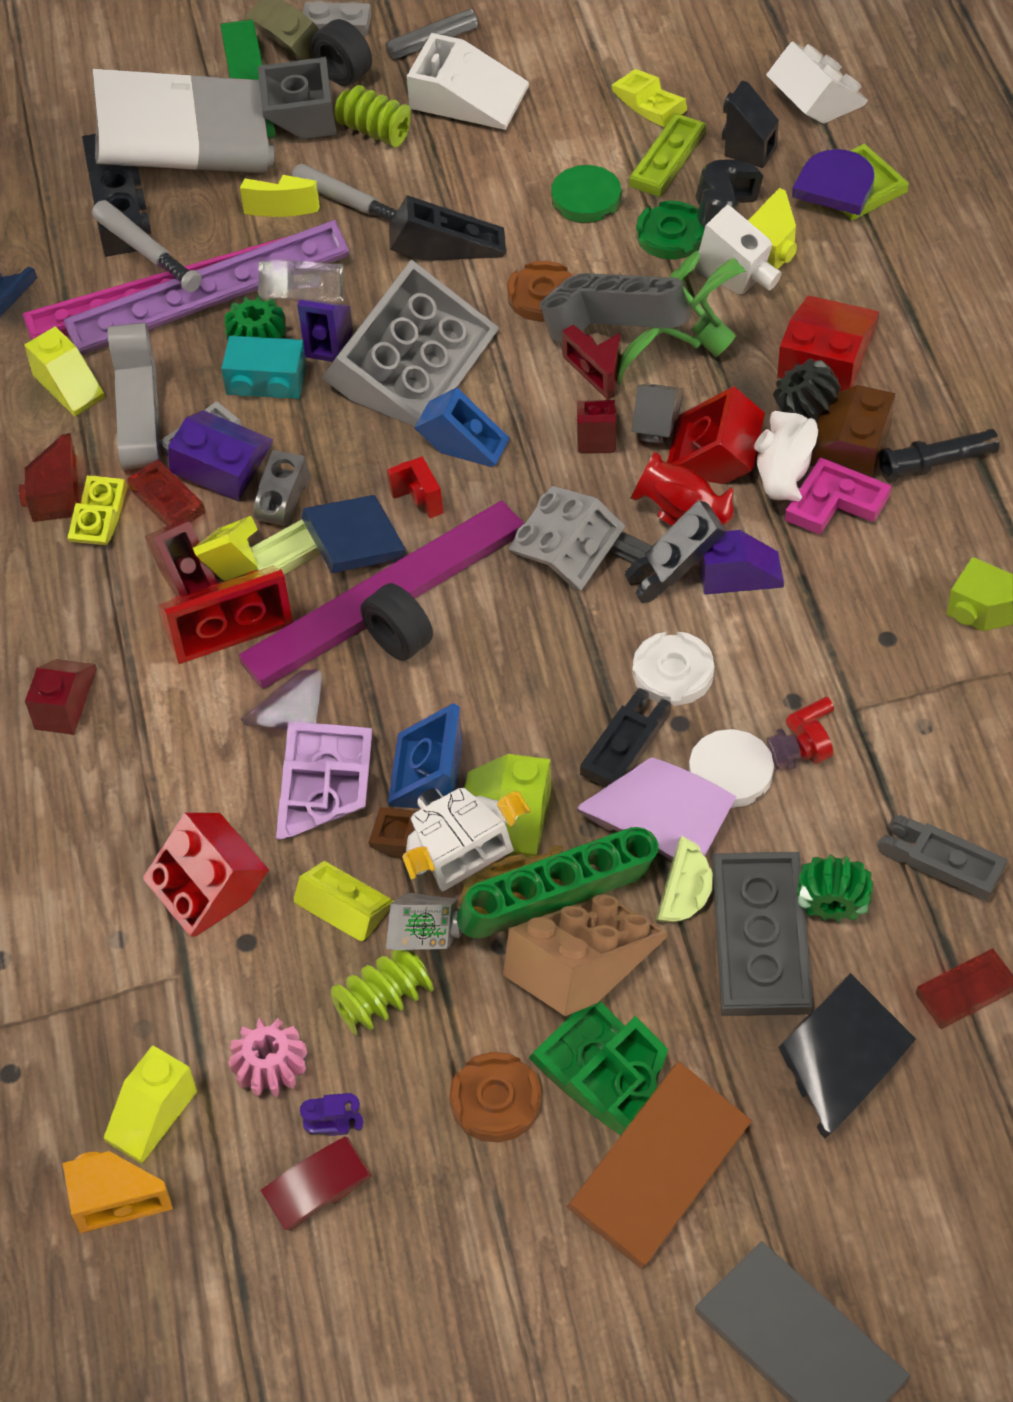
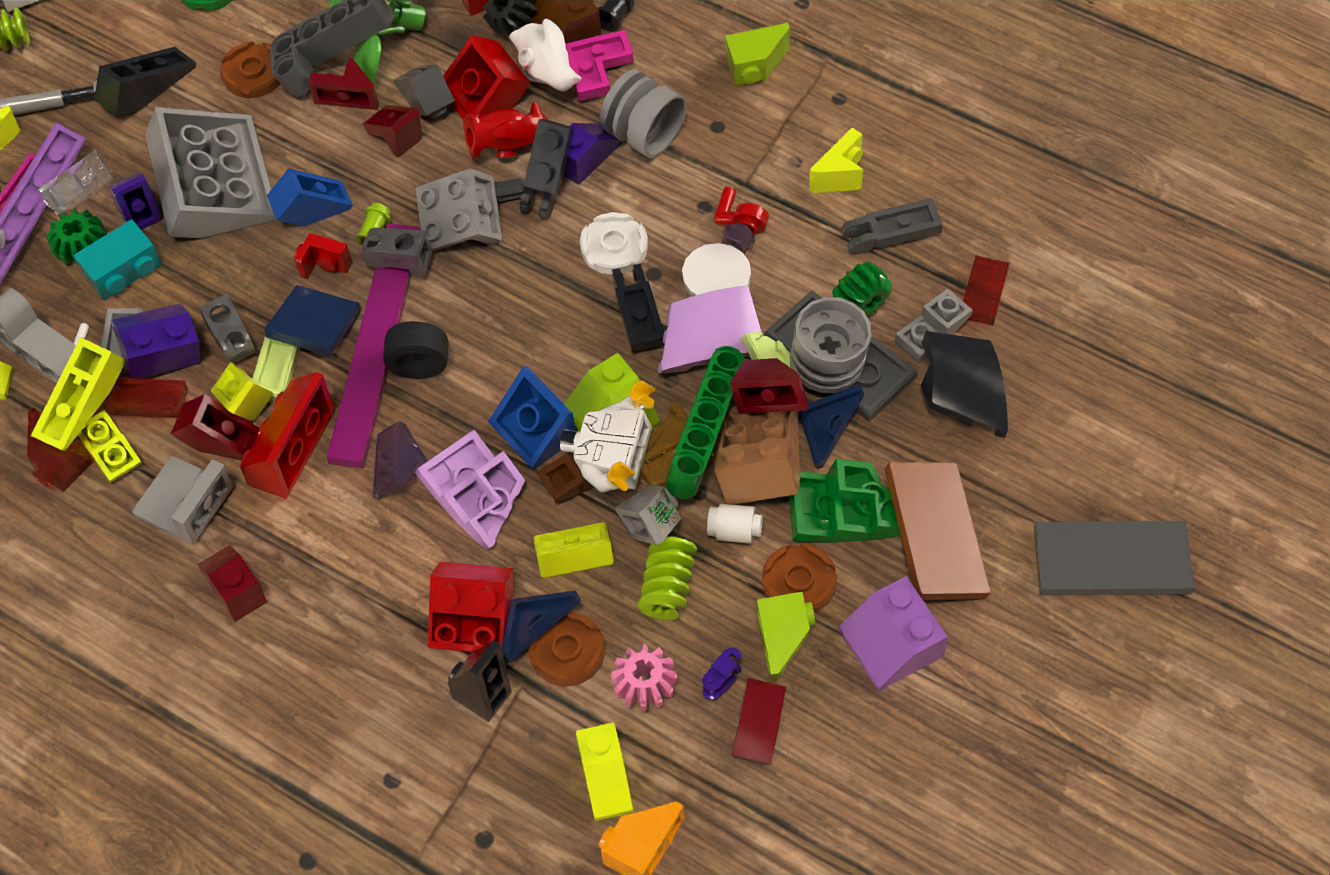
camera: 45 degrees left, 5 degrees up
none -> neon yellow slope [31,337,126,451]
none -> white piece [74,323,89,345]
none -> light grey bracket [132,456,234,544]
none -> lime pin [356,203,391,246]
none -> flat silver leg [360,228,432,277]
none -> black slope [448,640,512,722]
none -> dark blue tile [501,590,580,663]
none -> dark orange tile [529,612,605,687]
none -> light grey wheel [599,69,687,158]
none -> white brick [707,504,763,544]
none -> dark red slope [730,358,808,414]
none -> lime slope [756,592,815,683]
none -> light grey wheel [790,297,872,393]
none -> dark blue tile [799,385,865,469]
none -> neon yellow slope [809,128,863,193]
none -> medium lavender slope [839,576,948,691]
none -> light grey slope [894,289,973,363]

